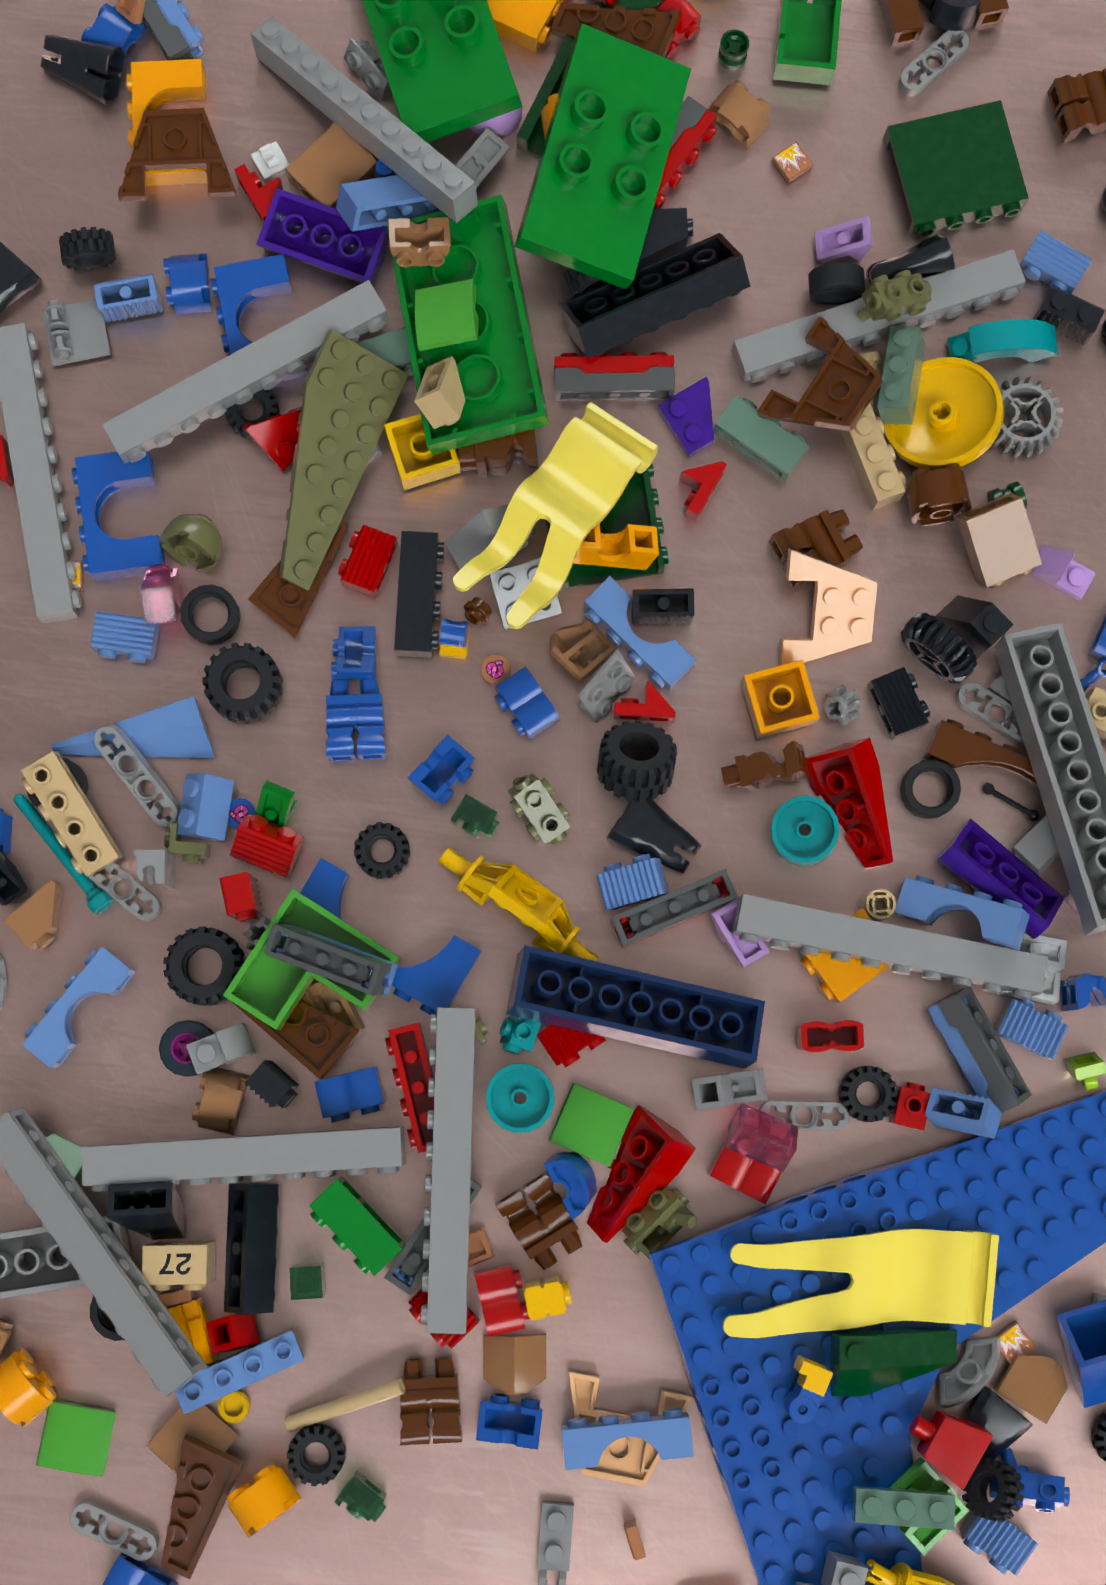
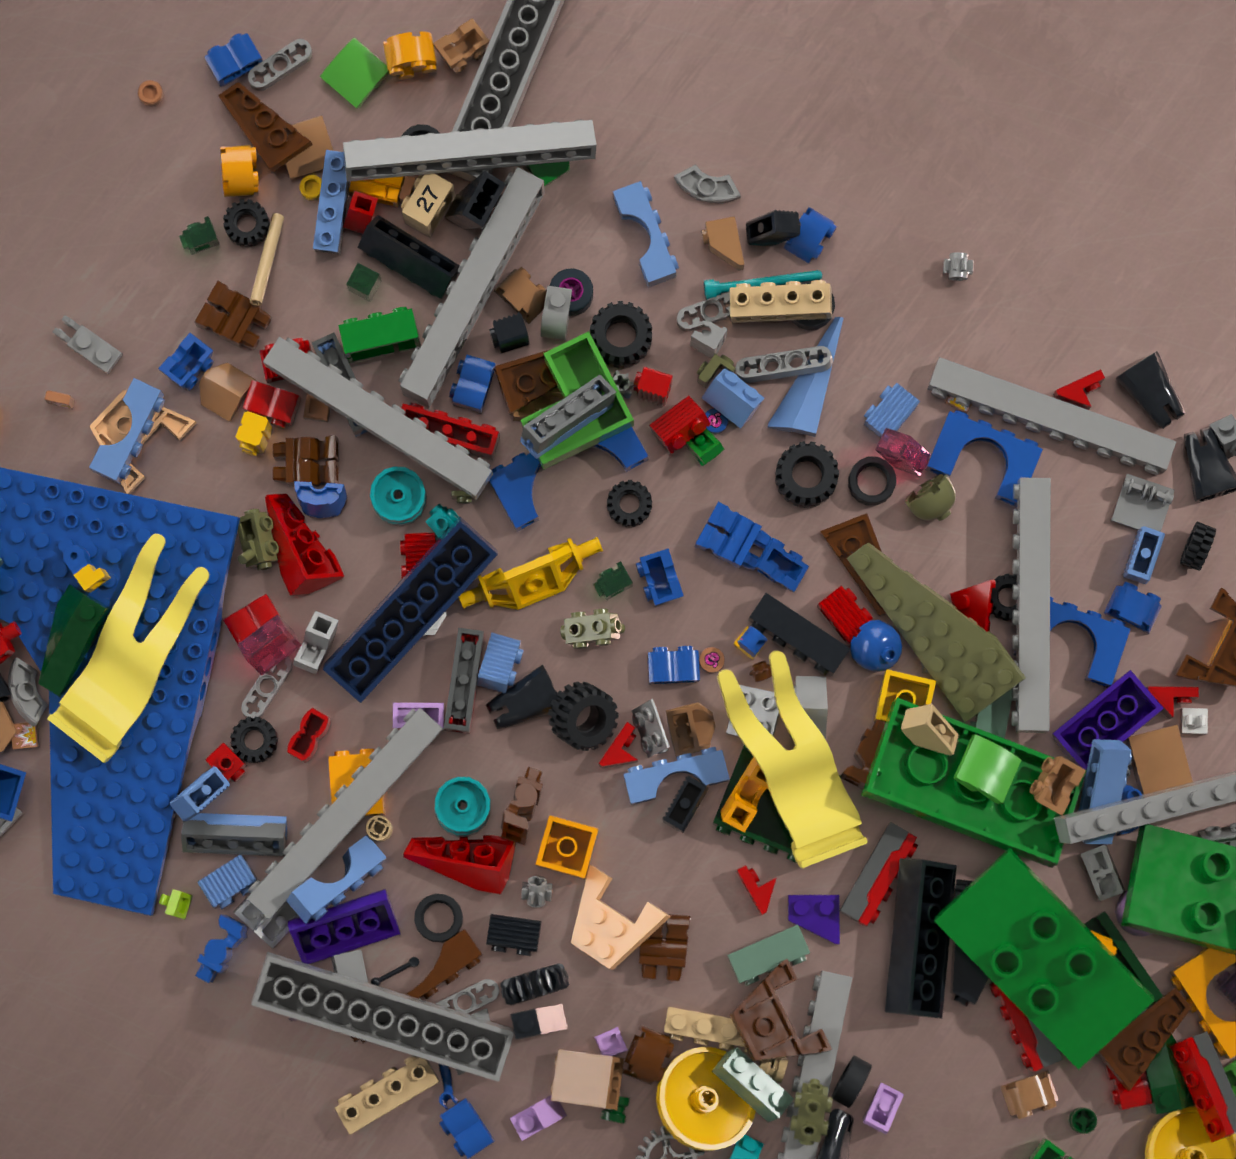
camera: 125 degrees right, 0 degrees up
bright green slope [549,1083,634,1167] -> none
nougat tile [772,141,813,184] -> none
none -> lavender tile [594,1027,628,1057]
none -> blue cylinder [850,620,902,672]

